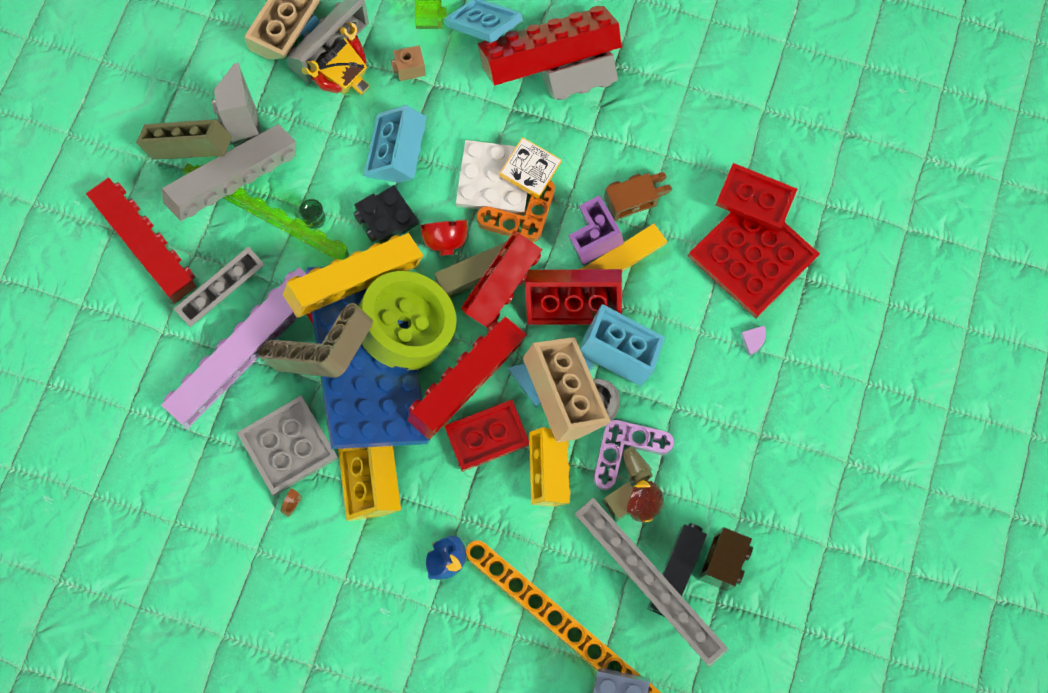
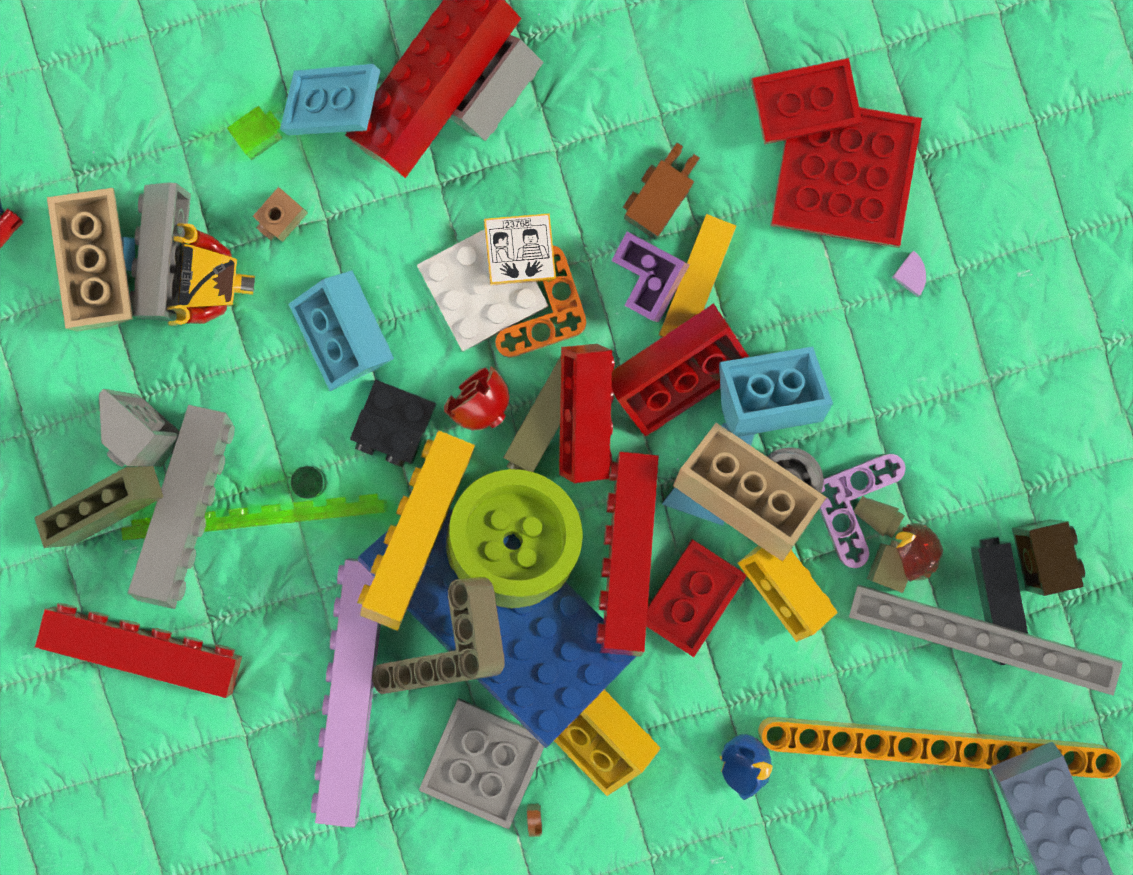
camera: 30 degrees left, 15 degrees up
light grey brick [174,246,265,327] -> none

